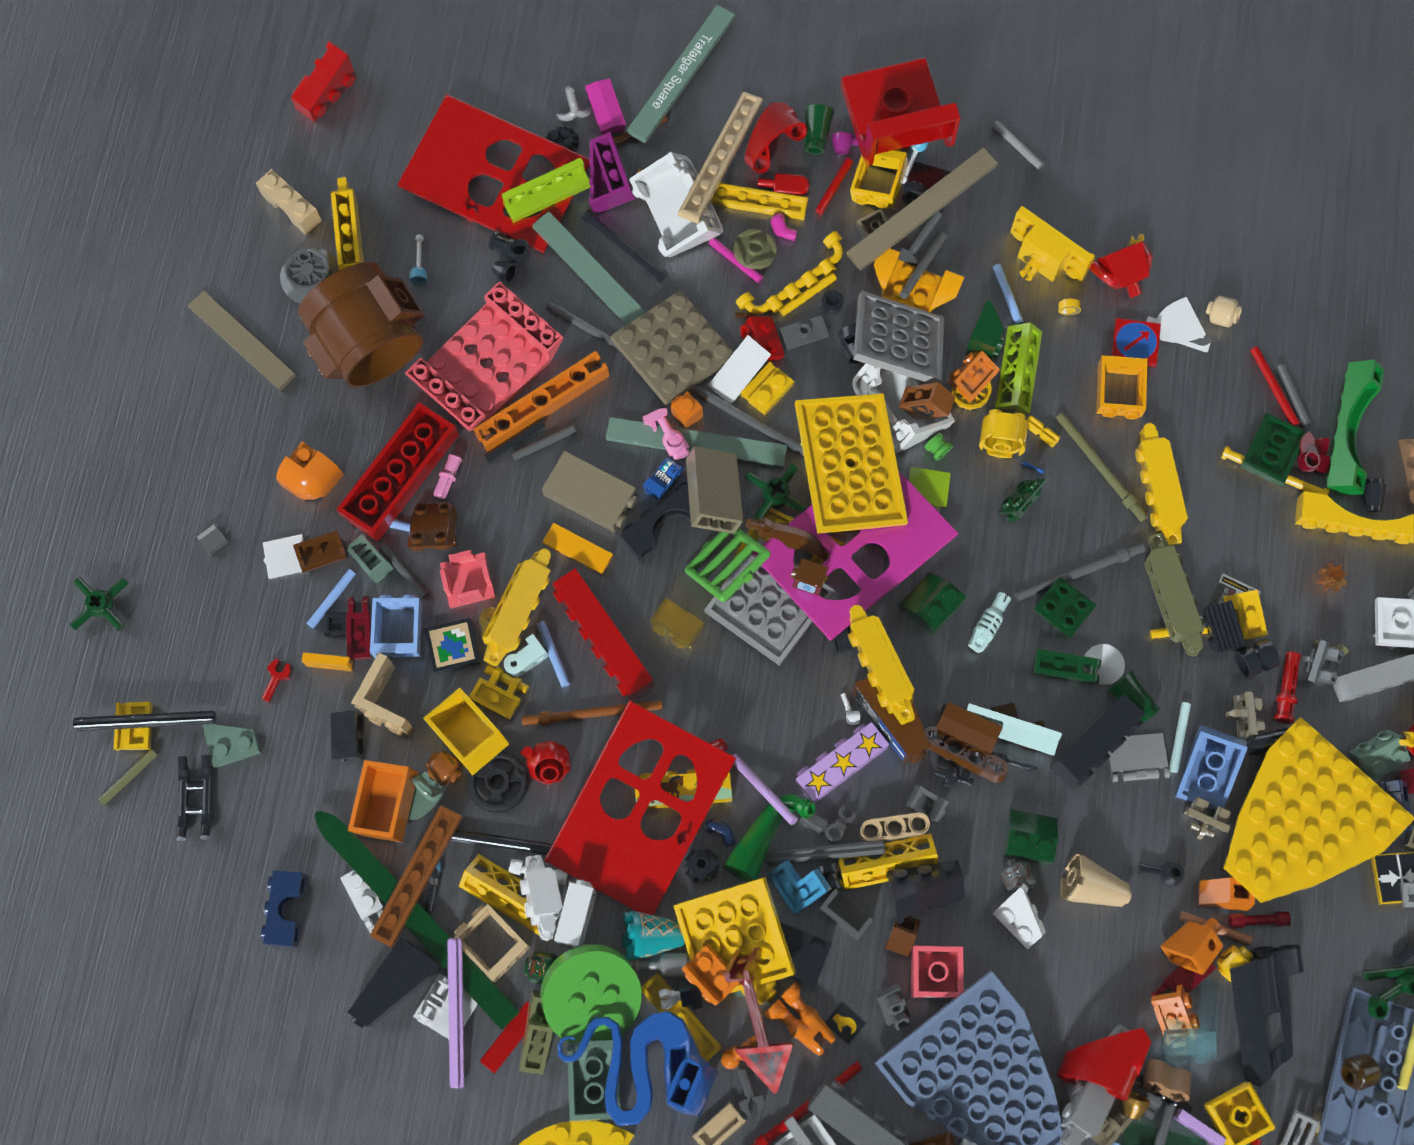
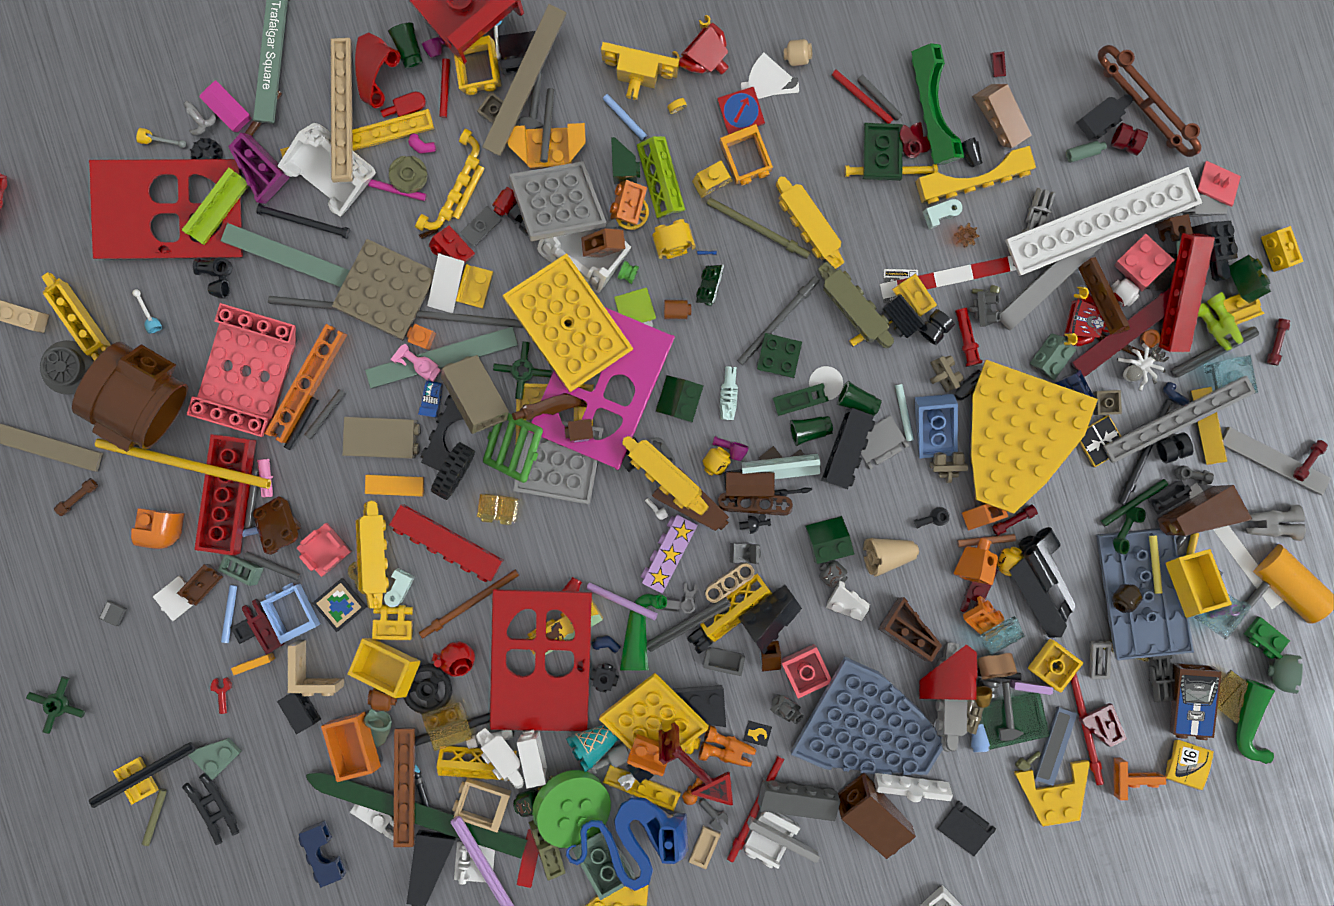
camera: 30 degrees left, 15 degrees up
light blue bar [536,621,570,687] -> none
dark azure plate [768,860,831,915] -> none
black tile [821,290,844,314] -> none
yellow piece [1026,415,1060,447] -> none
none -> reddish brown bar [54,478,98,516]
none -> yellow piece [95,438,271,489]
none -> hinge [136,128,186,148]
none -> dark grey bar [244,469,259,527]
none -> clear yellow brick [422,702,472,751]
none -> black wheel [431,442,475,500]
none -> red brick [492,187,517,217]
none -> dark orange brick [664,300,691,319]
none -> yellow torso [692,161,733,198]
none -> yellow head [702,447,731,476]
none -> magenta bar [712,436,749,461]
none -> dark green plant [790,416,833,446]
none -> reddish brown wedge [878,597,942,662]
none -> sticker [880,256,1016,299]
none -> light aqua leg [923,199,962,229]

